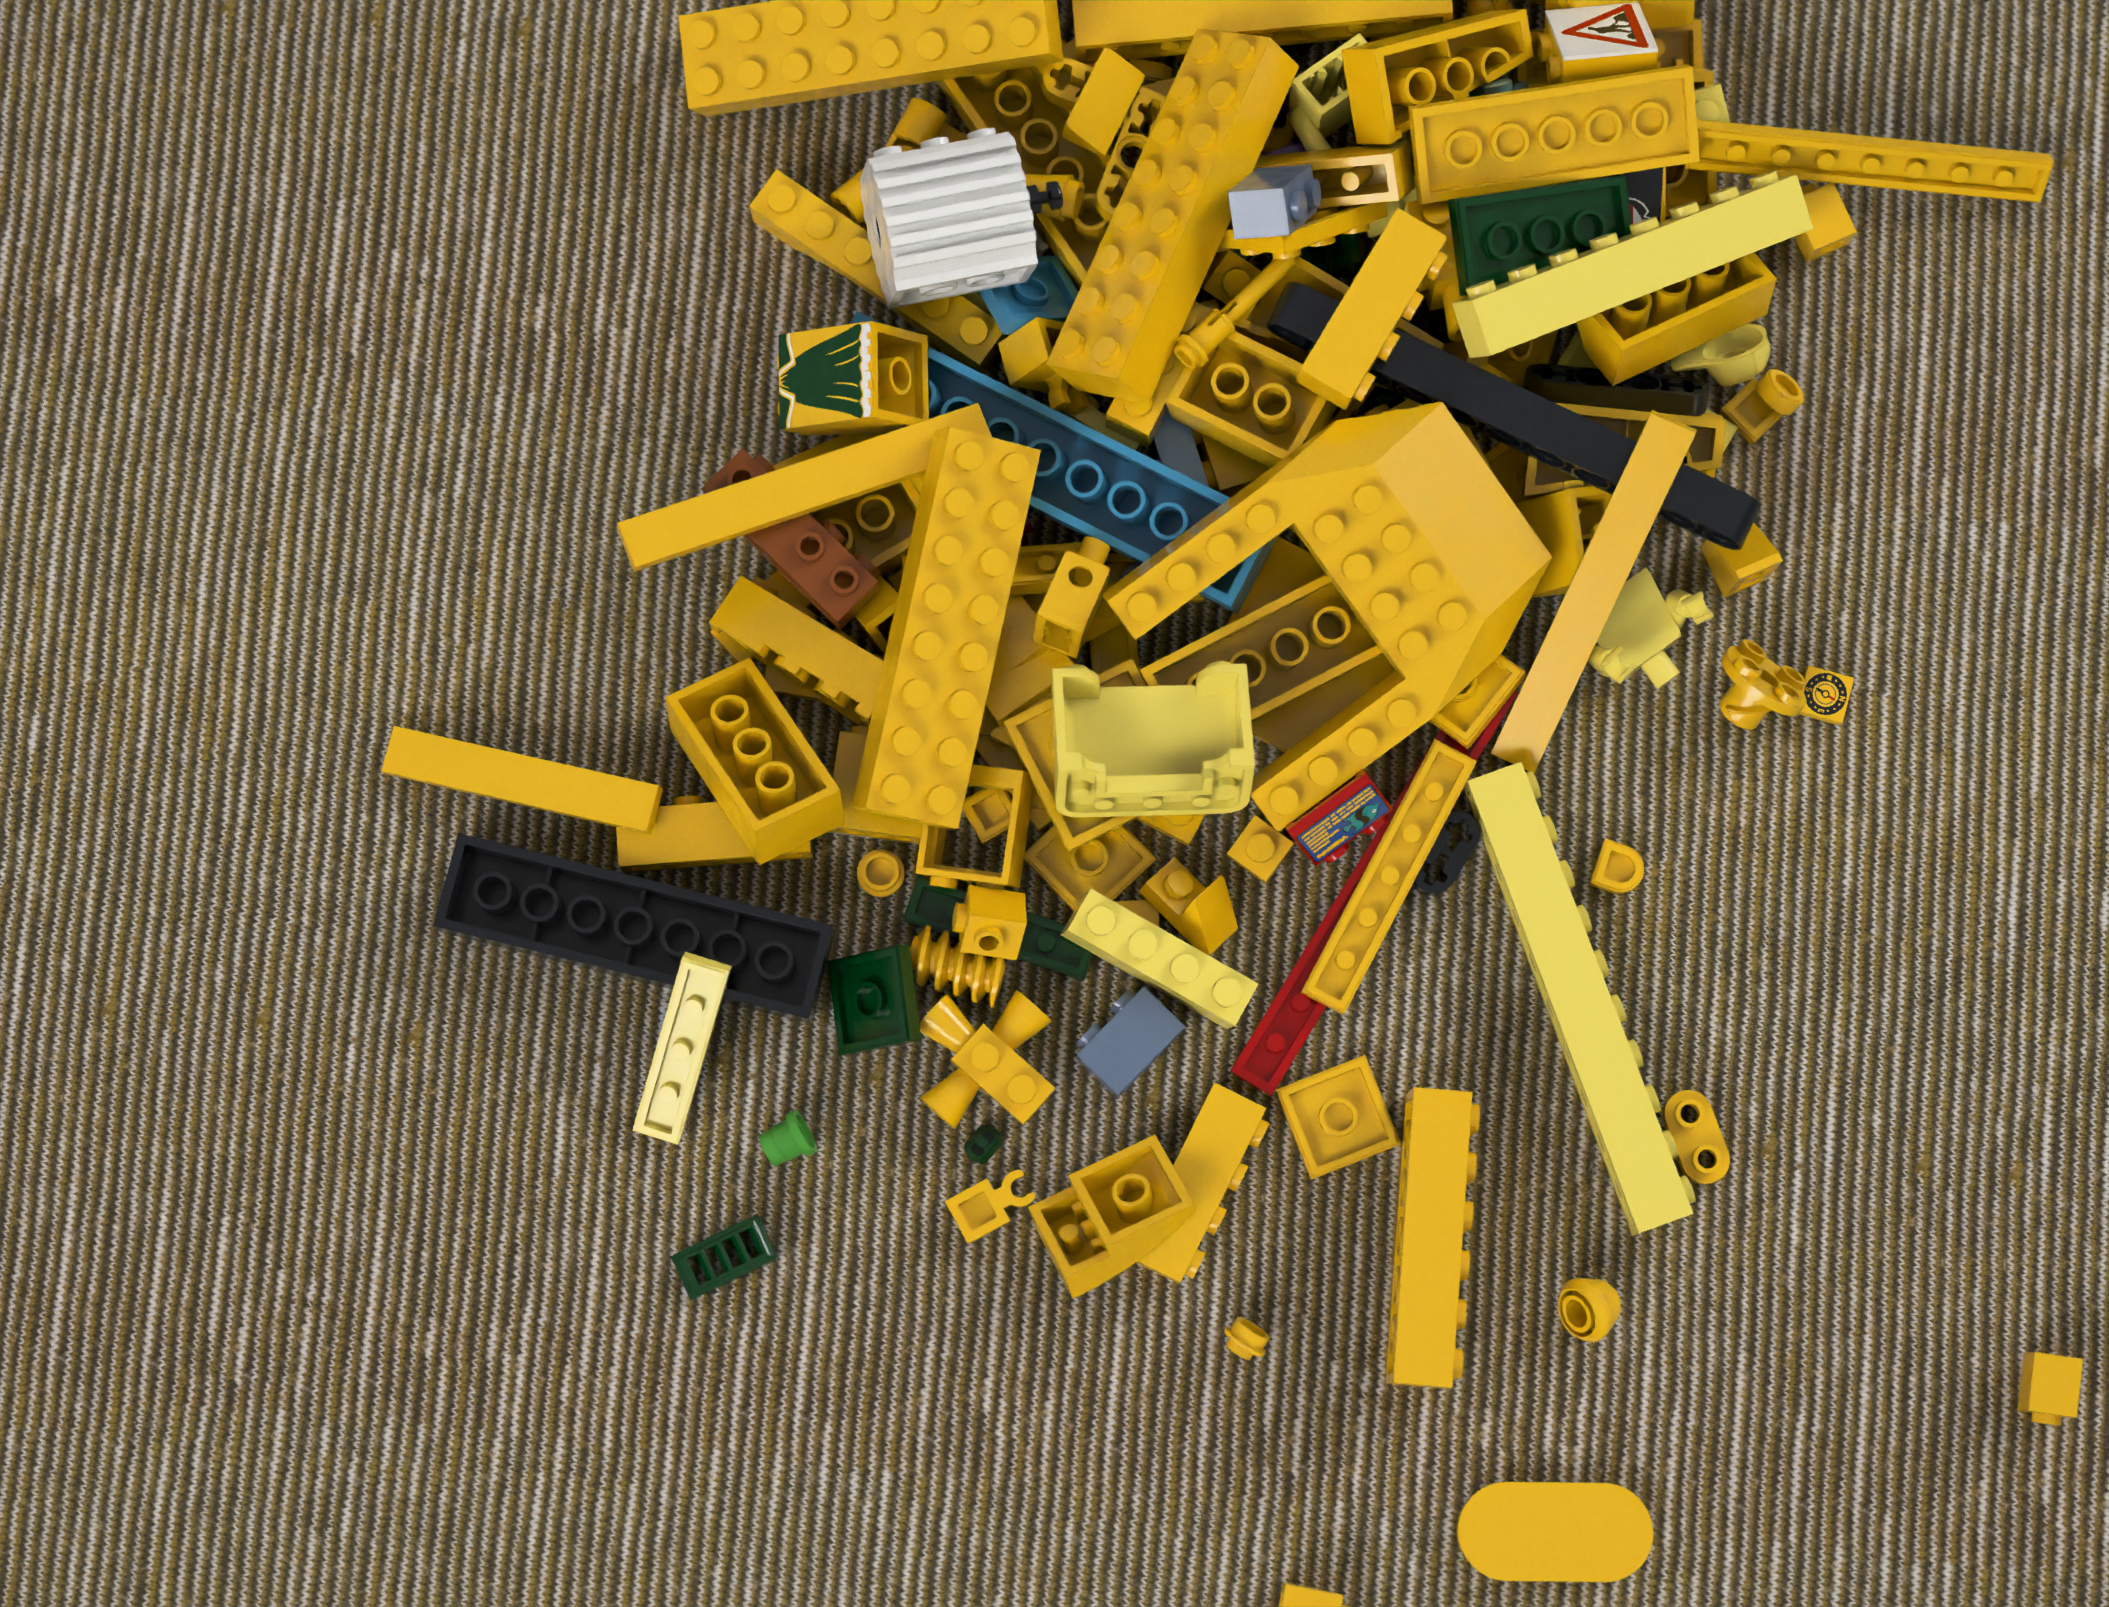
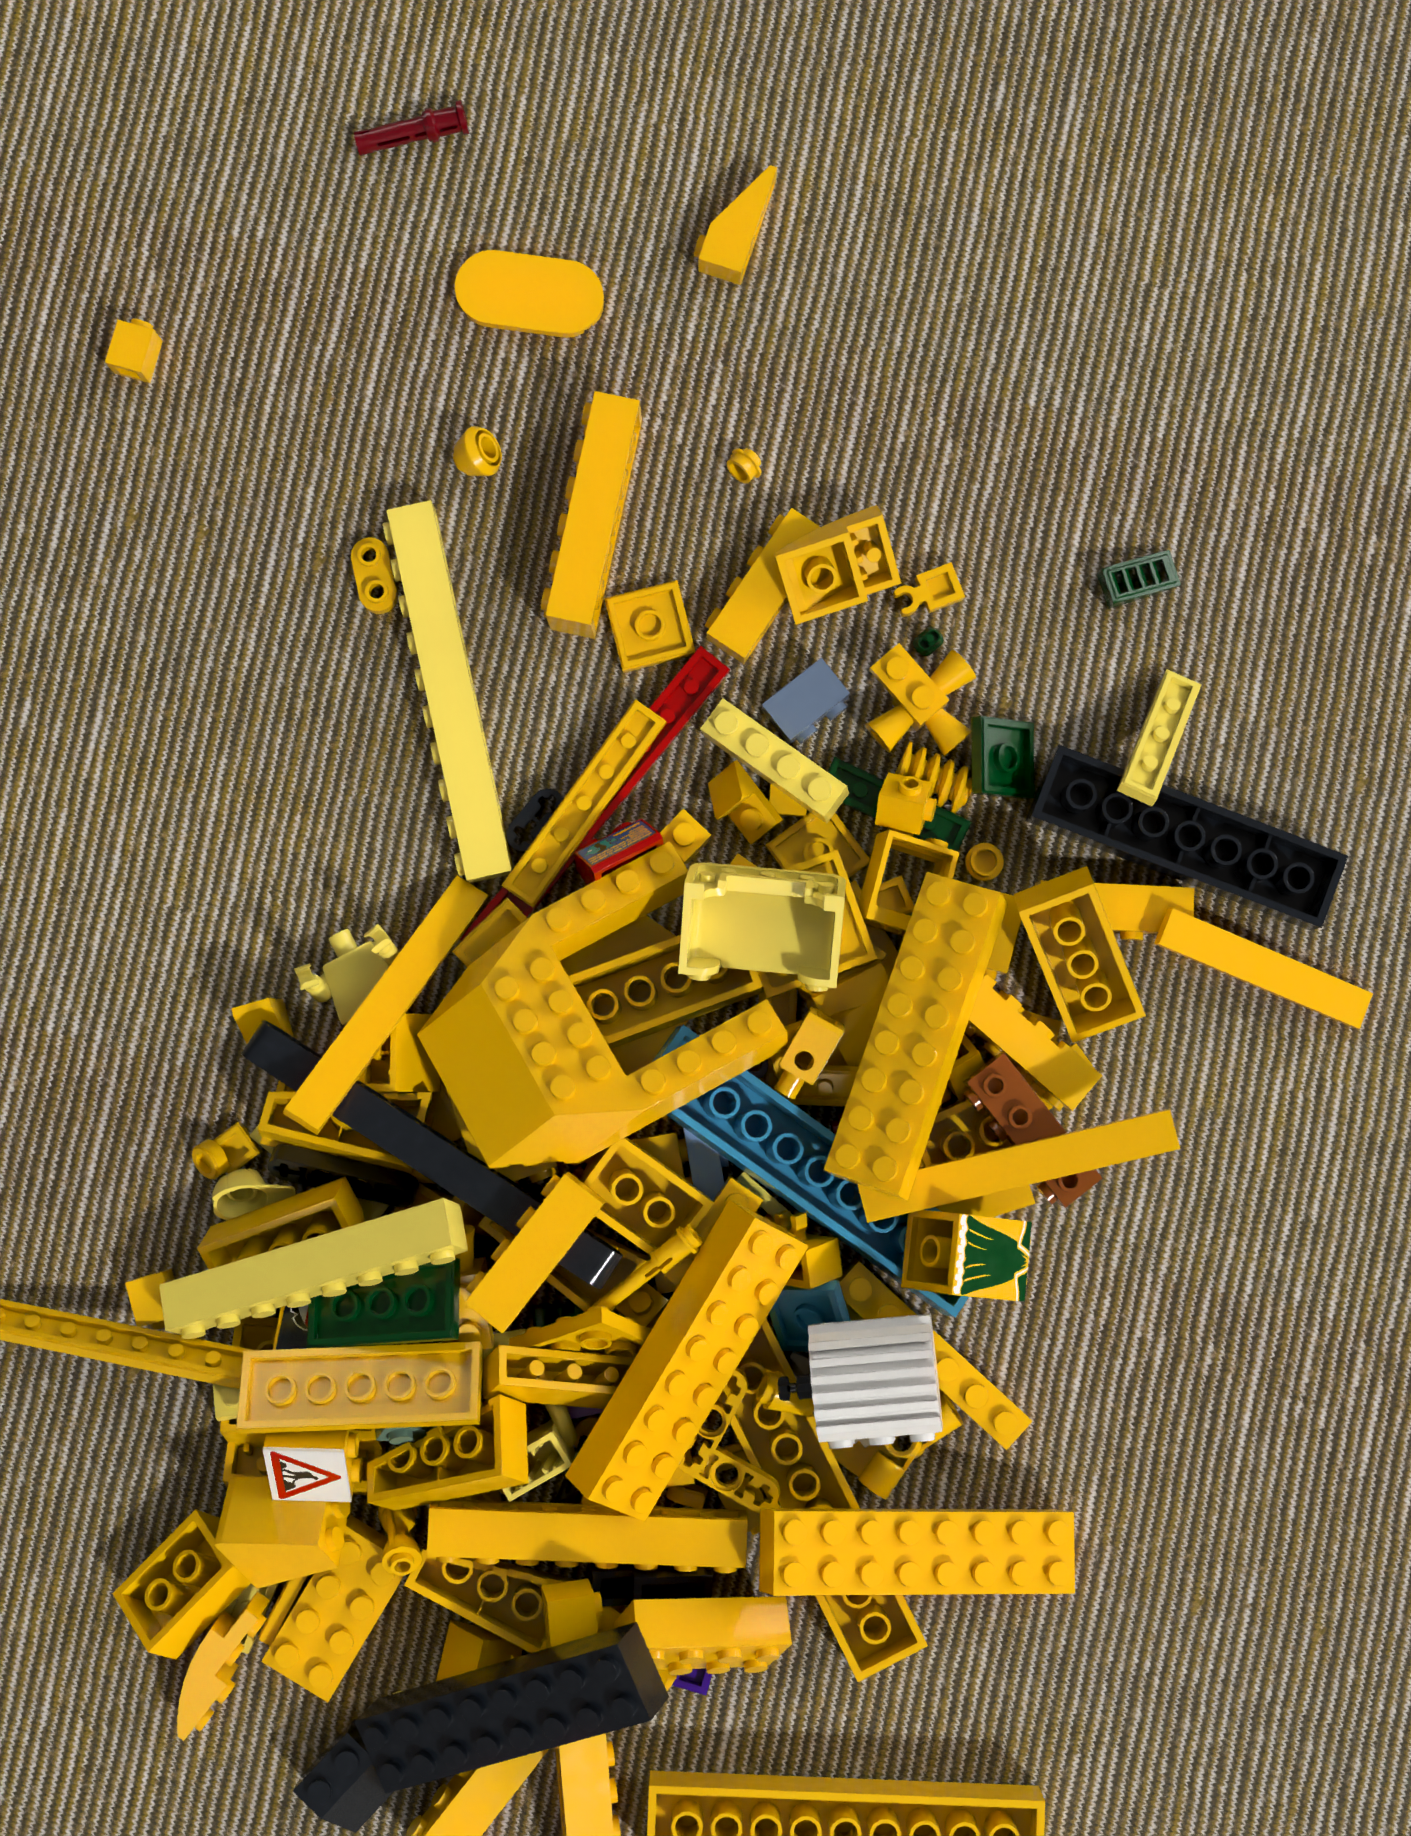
camera: 170 degrees left, 5 degrees up
bright green piece [759,1110,817,1167] -> none
yellow slope [1062,47,1146,158] -> none
sand blue brick [1228,164,1321,239] -> none
yellow tile [1588,838,1644,894] -> none
yellow plate [1719,639,1807,730] -> none
yellow tile [1799,665,1854,726] -> none

